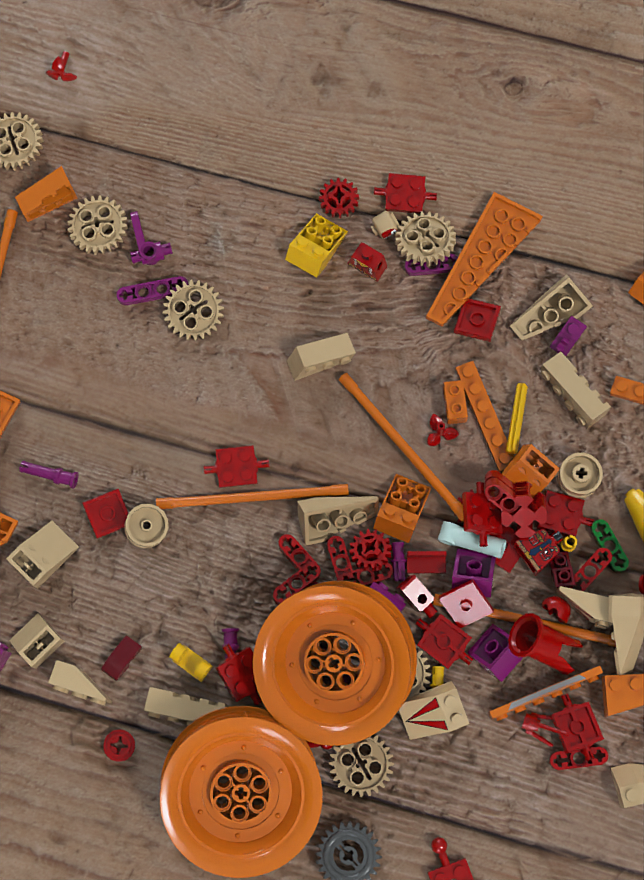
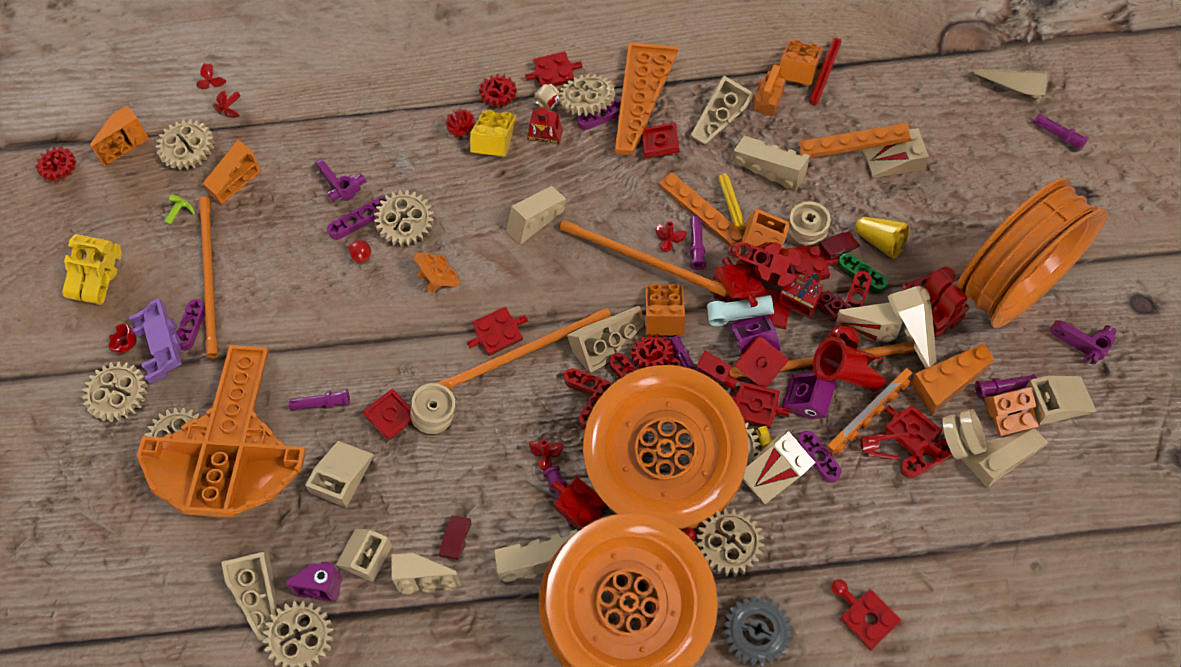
camera: 25 degrees left, 15 degrees down
tan gear [67,195,128,255] -> none
red gear [103,729,136,762] -> none
yellow piece [169,643,213,682] -> none
red panel [407,551,447,574] -> none
orange brick [443,380,468,424] -> none
magenta plate [549,315,587,356] -> none
yellow pin [561,535,577,552] -> none
none -> red plant [213,90,240,118]
none -> red piece [348,240,372,263]
none -> orange plate [413,252,461,292]
none -> red gear [445,108,476,138]
none -> red plant [529,439,564,471]
none -> magenta pin [689,216,707,270]
none -> orange brick [752,64,786,116]
none -> magenta beam [798,431,841,483]
none -> dark red slope [819,232,860,259]
none -> tan wheel [942,409,987,459]

